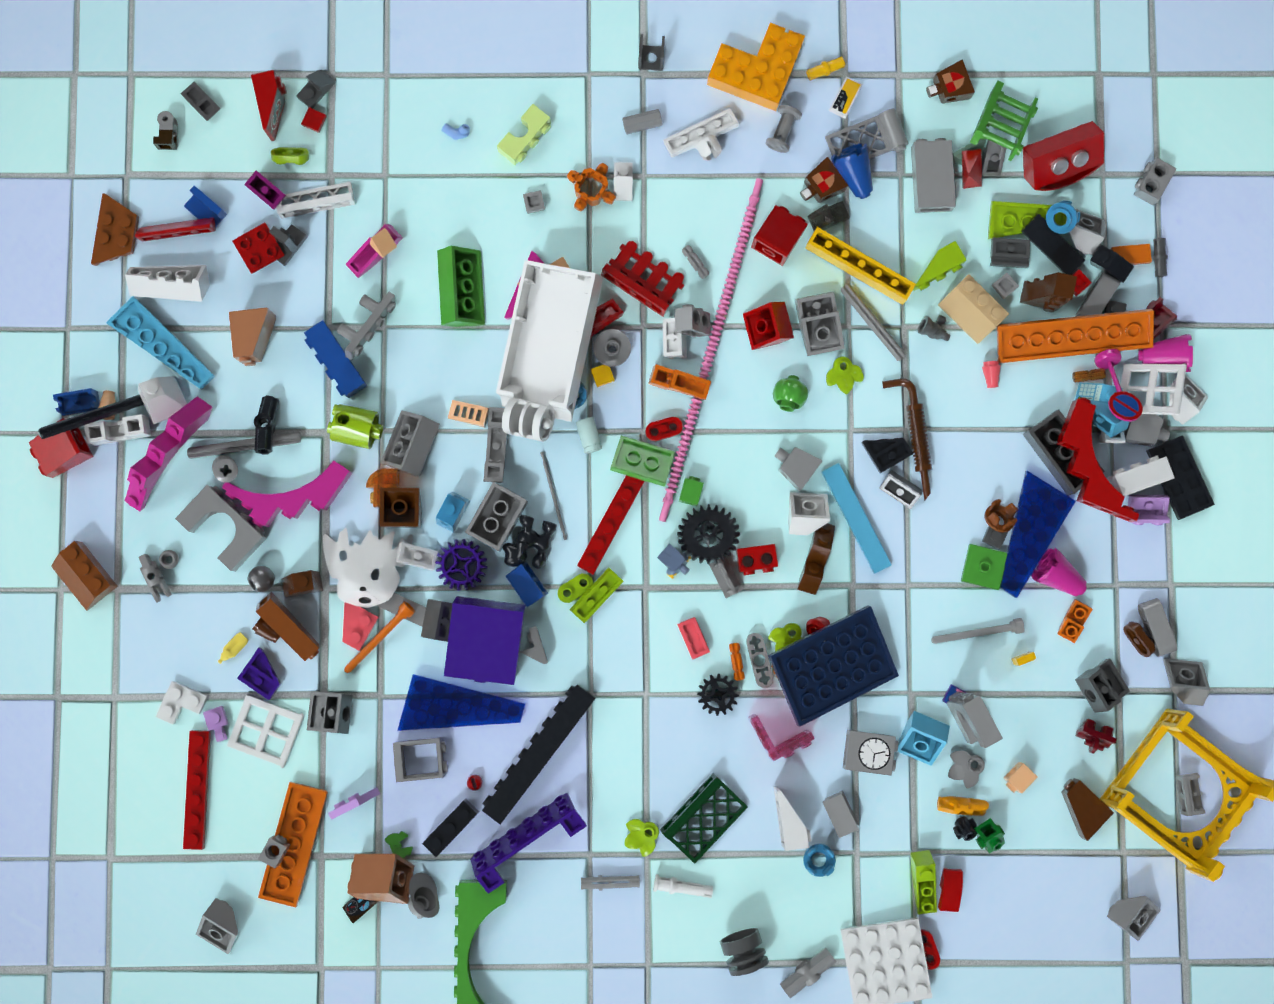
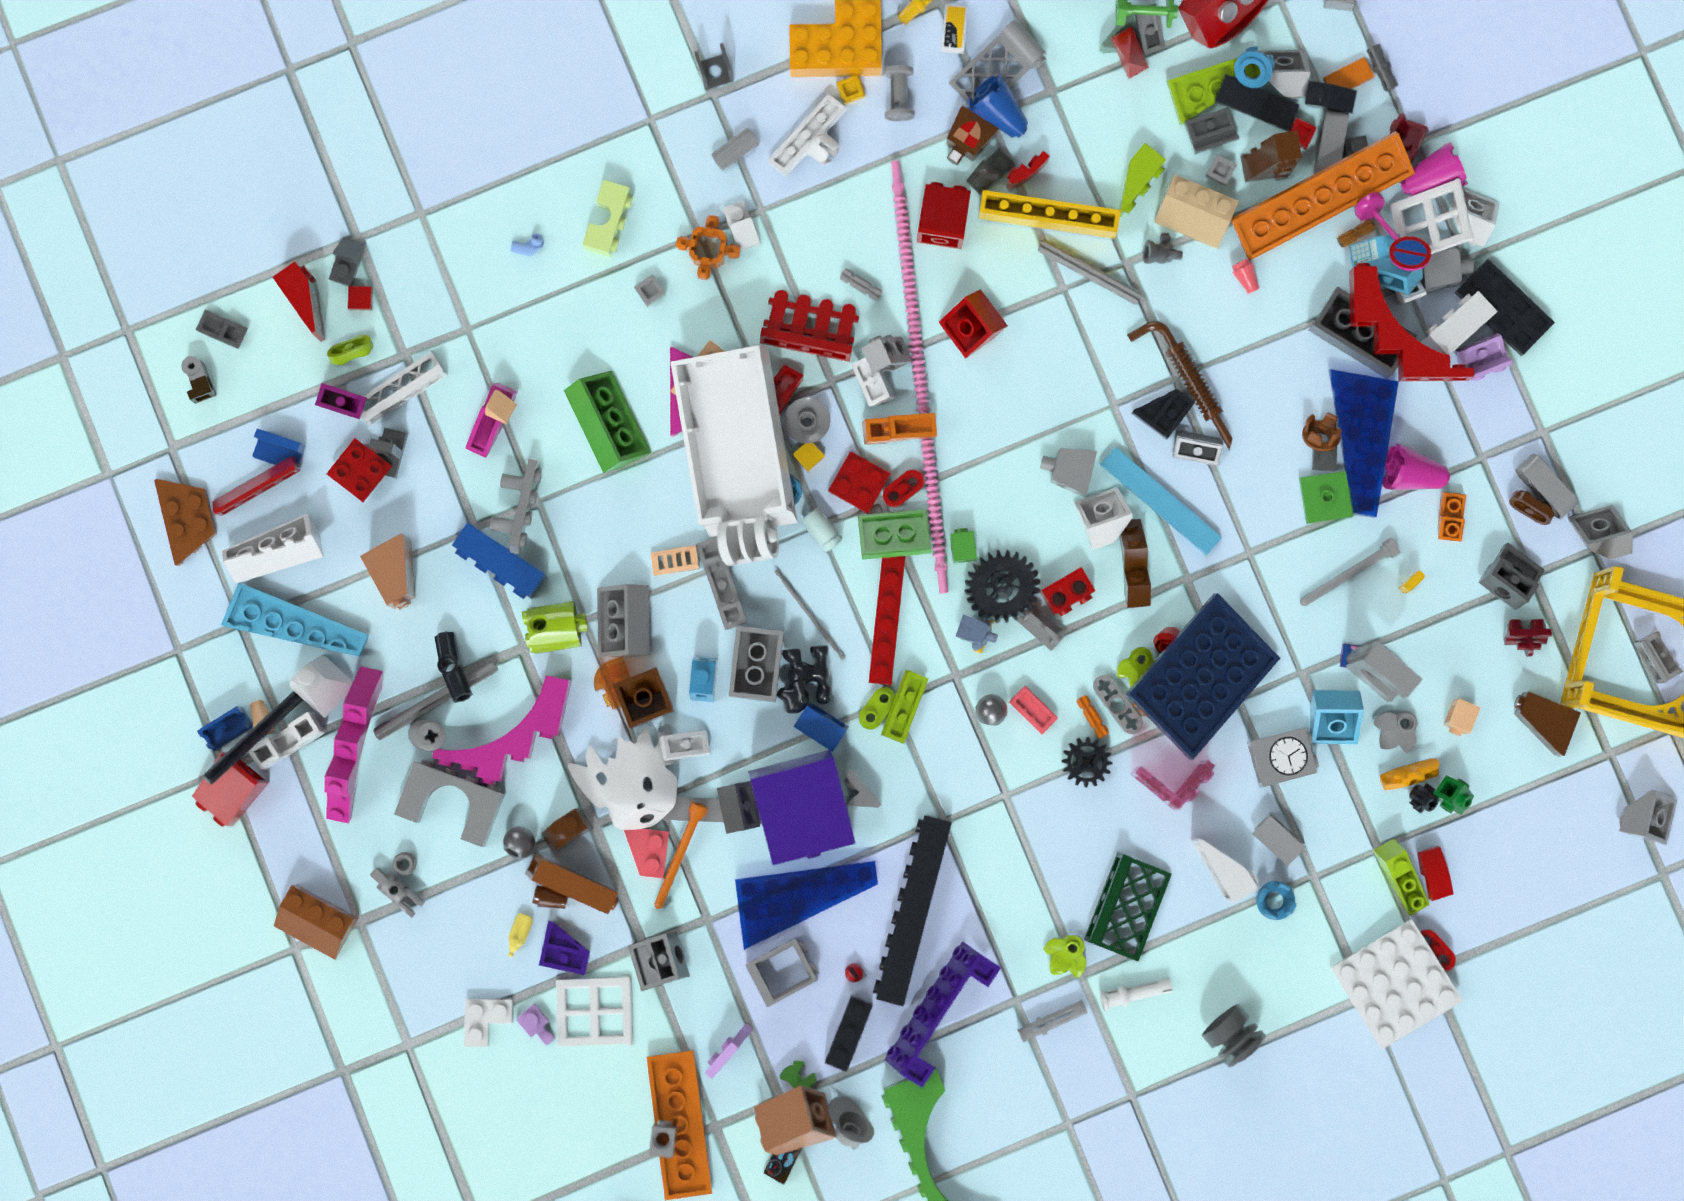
camera: 15 degrees left, 0 degrees up
red plate [183,730,211,850] -> none
dark purple gear [435,539,488,591] -> none
bright green plant [772,375,808,412] -> none
light grey piece [780,947,837,999] -> none
light grey slope [795,292,845,356] -> none
lime plate [826,356,864,394] -> none
light grey brick [911,138,956,213] -> none
none -> red plate [828,451,891,514]
none -> yellow tile [836,75,865,105]
none -> flat silver piece [975,694,1008,726]
none -> red slope [1007,151,1050,190]

